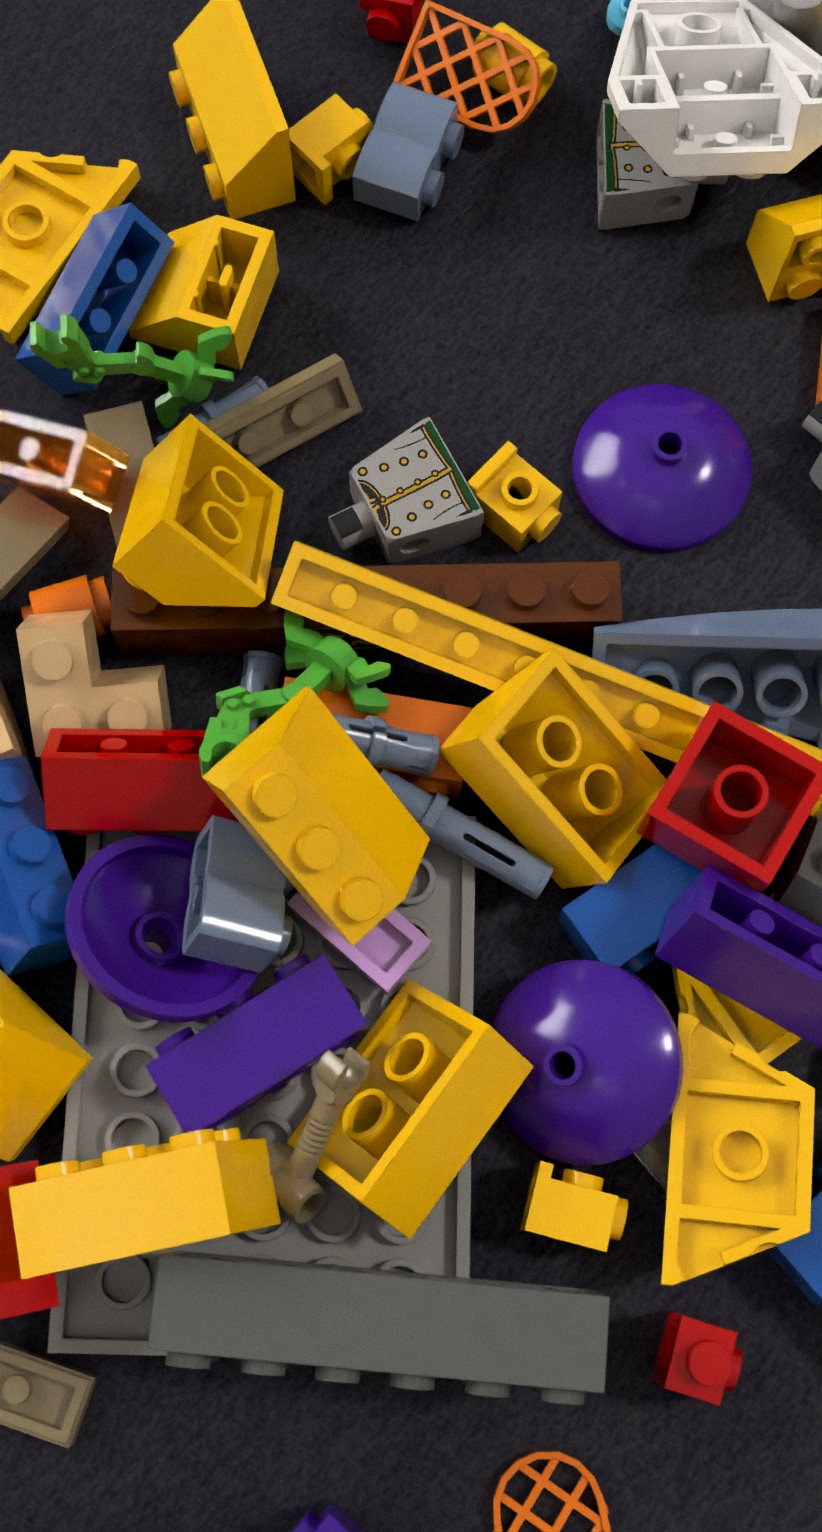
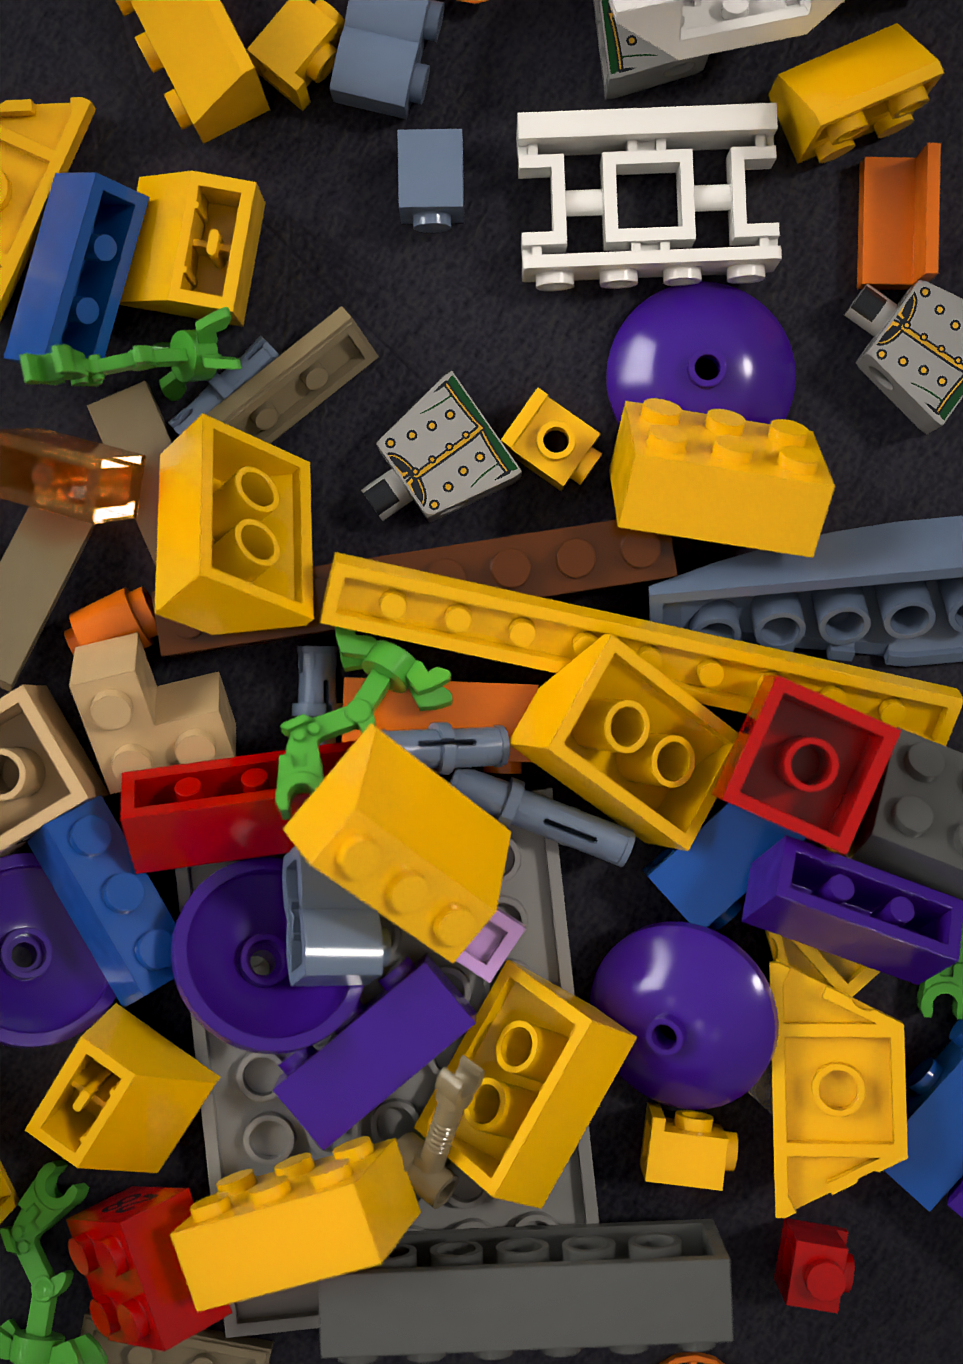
camera: 10 degrees left, 15 degrees up
none -> sand blue brick [397,129,464,233]
none -> white fence [516,103,782,291]
none -> yellow brick [609,398,835,558]

